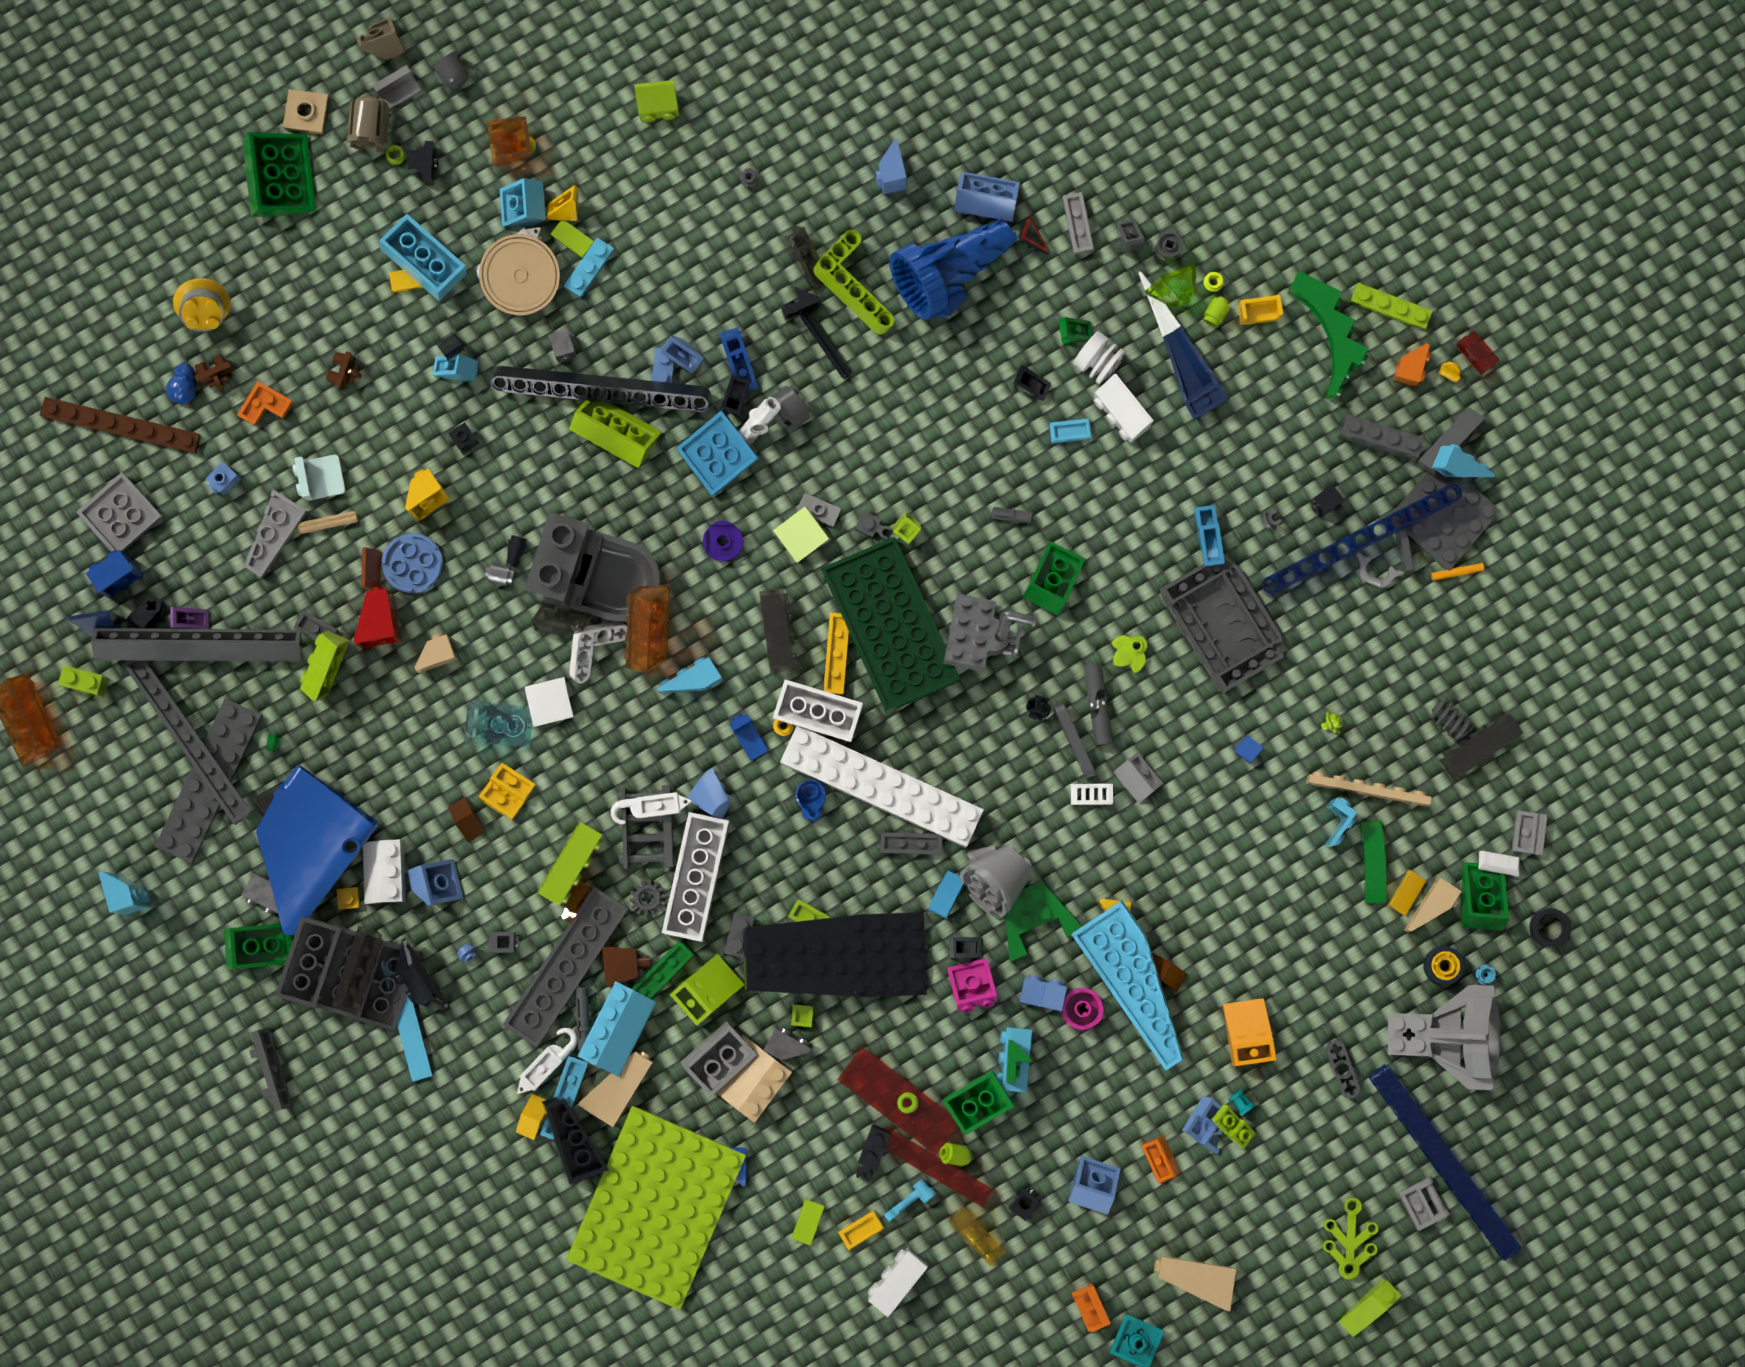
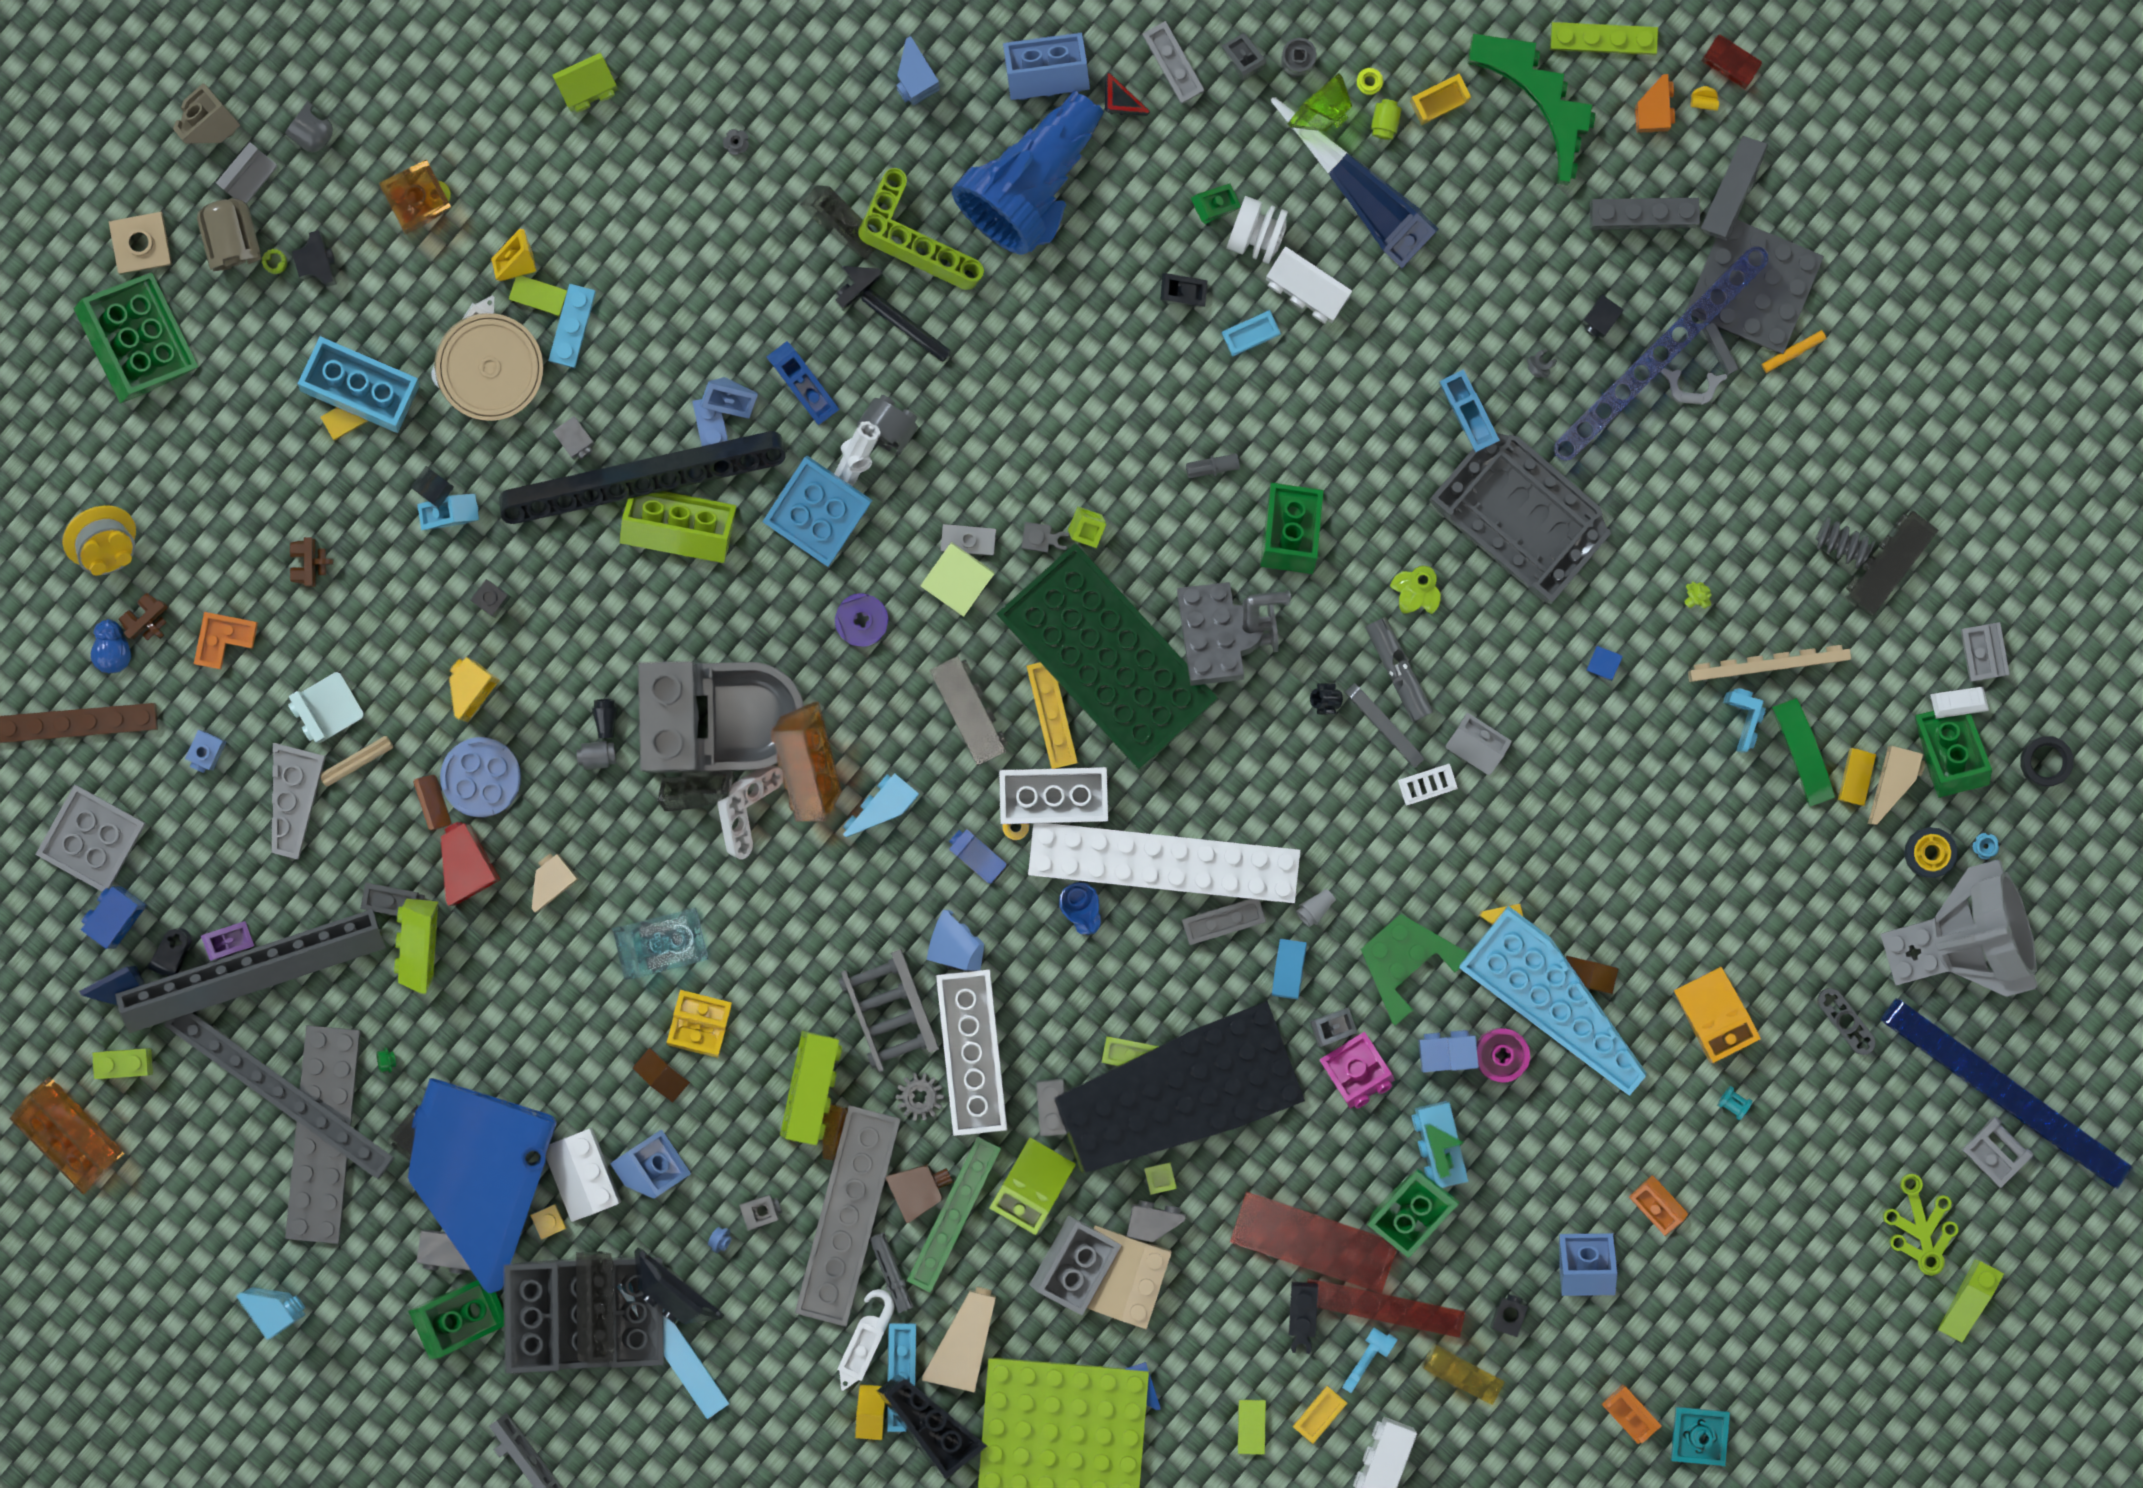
camera: 20 degrees left, 5 degrees up
medium azure slope [500,178,546,228] -> none
white slope [525,677,574,727] -> none
medium azure slope [578,981,657,1077] -> none
white plate [611,792,692,824] -> none
black slope [720,375,751,417] -> none
lime plate [897,1092,918,1113] -> none
lime brick [940,1143,972,1166] -> none
light grey cone [960,844,1032,918] -> none
tan slope [1154,1255,1236,1311] -> none
medium blue slope [1182,1096,1222,1154] -> none
lime slope [1212,1104,1256,1149] -> none
medium azure slope [1432,444,1495,477] -> none

